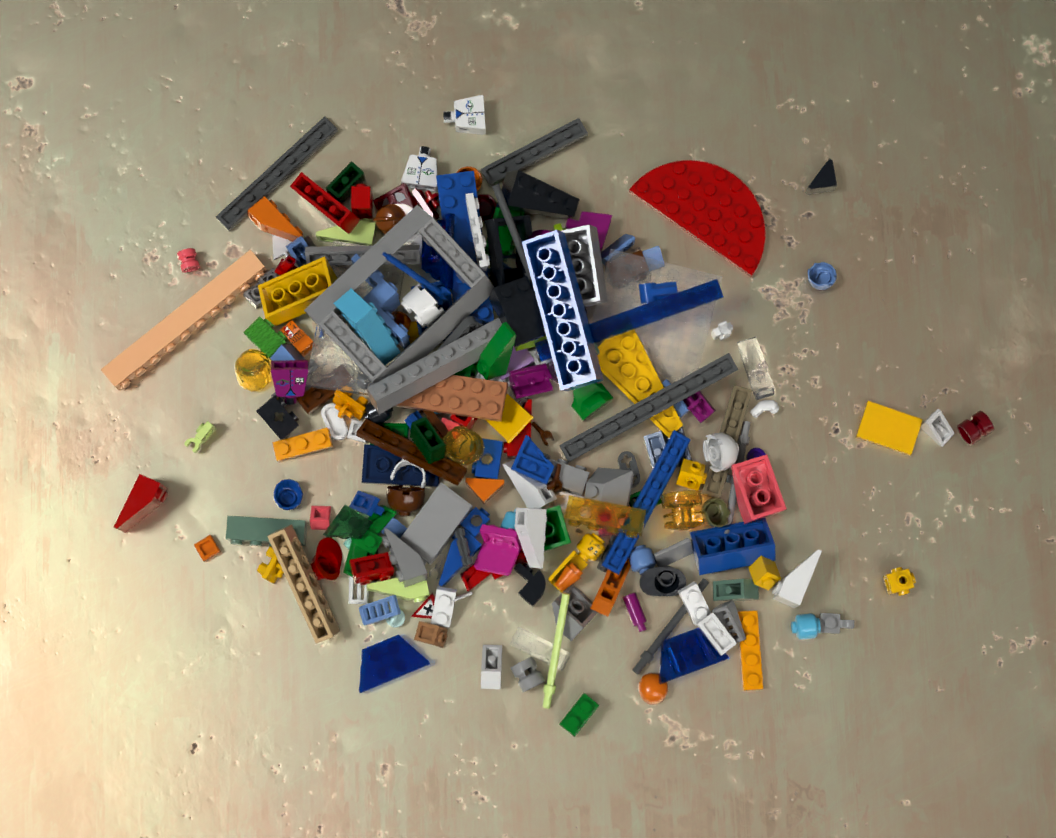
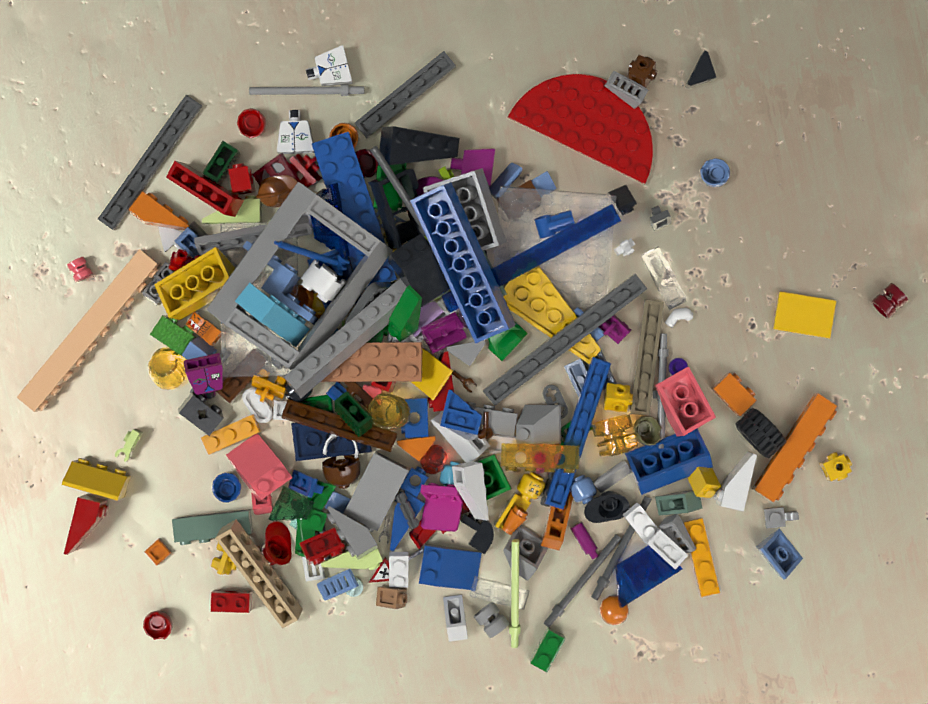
camera: 10 degrees left, 10 degrees up
clear blue wing [359,634,430,693] -> none
white wing [465,193,490,271] -> none
white cylinder [703,432,739,472] -> none
medium azure head [791,613,821,640] -> none
white slope [920,409,955,447] -> none
none -> yellow slope [61,458,131,501]
none -> red hair [143,611,173,640]
none -> red brick [211,590,252,613]
none -> coral slope [226,433,292,501]
none -> red hair [237,108,266,138]
none -> light grey bar [249,85,364,96]
none -> blue slope [419,543,482,591]
none -> clear red head [420,445,448,474]
none -> light grey slope [447,340,485,366]
none -> dark grey bar [544,534,622,627]
none -> light grey slope [604,71,649,109]
none -> black slope [607,185,637,216]
none -> reddish brown brick [628,55,658,88]
none -> dark grey tile [650,206,671,231]
none -> orange brick [711,373,757,416]
none -> black tyre [735,408,786,458]
none -> orange brick [752,393,837,502]
none -> medium blue slope [756,528,803,580]

